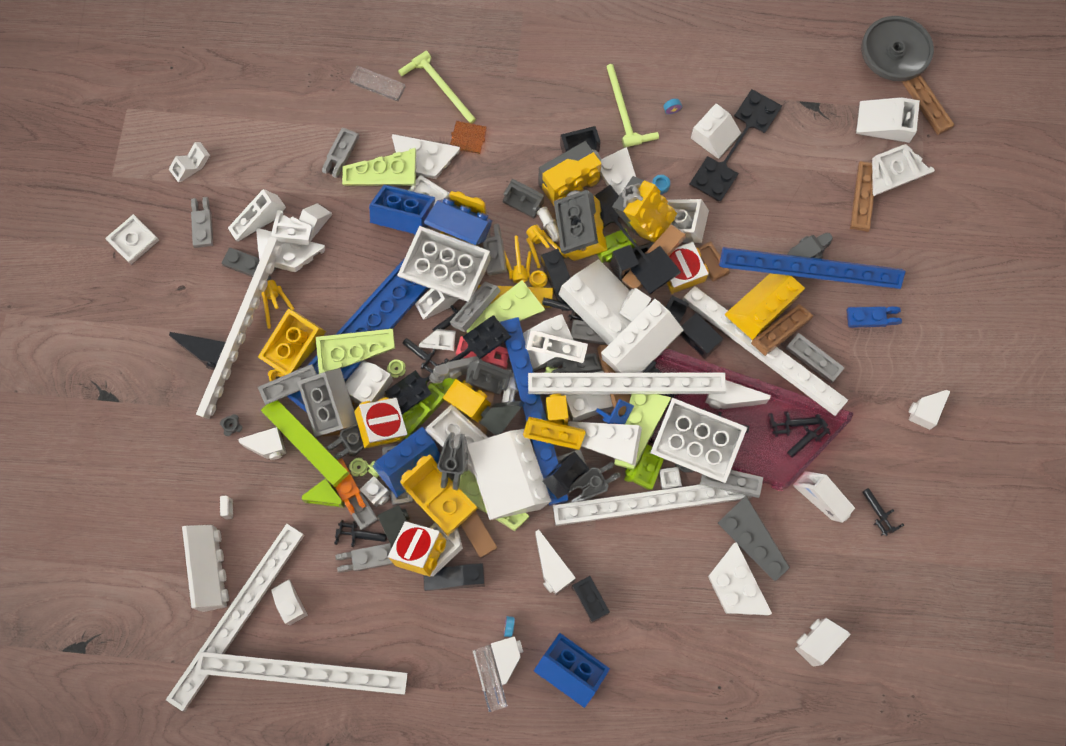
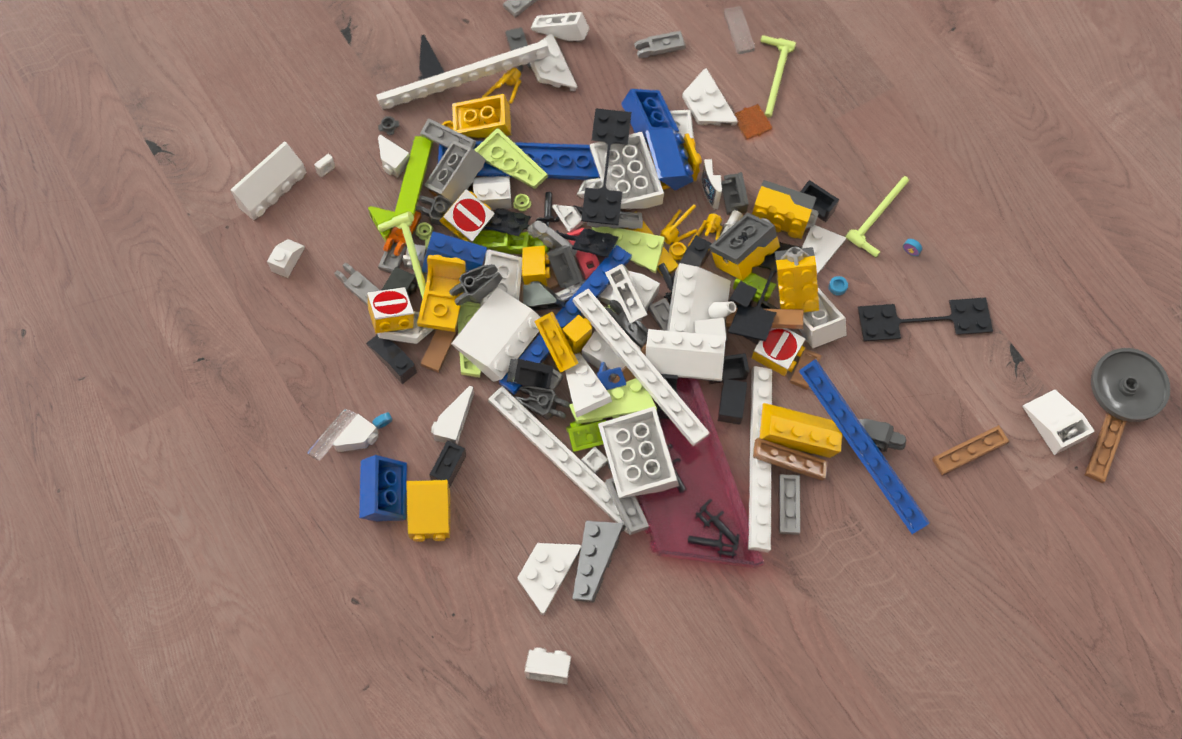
camera: 50 degrees right, 5 degrees down
white plate [166,524,304,711] -> none
white plate [196,652,408,694] -> none
white wing [271,210,312,245] -> none
white slope [299,203,332,241] -> none
black piece [334,520,386,547] -> none
yellowish green wing [342,148,416,186] -> none
light grey hinge [483,224,507,276] -> none
white slope [691,104,741,159] -> none
white slope [705,380,771,409] -> none
white slope [793,471,855,523] -> none
blue hinge [846,307,902,328] -> none
black piece [862,488,904,536] -> none
white wing [872,144,935,196] -> none
white slope [908,390,950,430] -> none
none -> yellowish green bar [378,211,426,300]
none -> yellow slope [407,480,450,542]
none -> black hinge [581,108,632,226]
none -> slope [701,159,722,209]
none -> white cone [709,301,736,319]

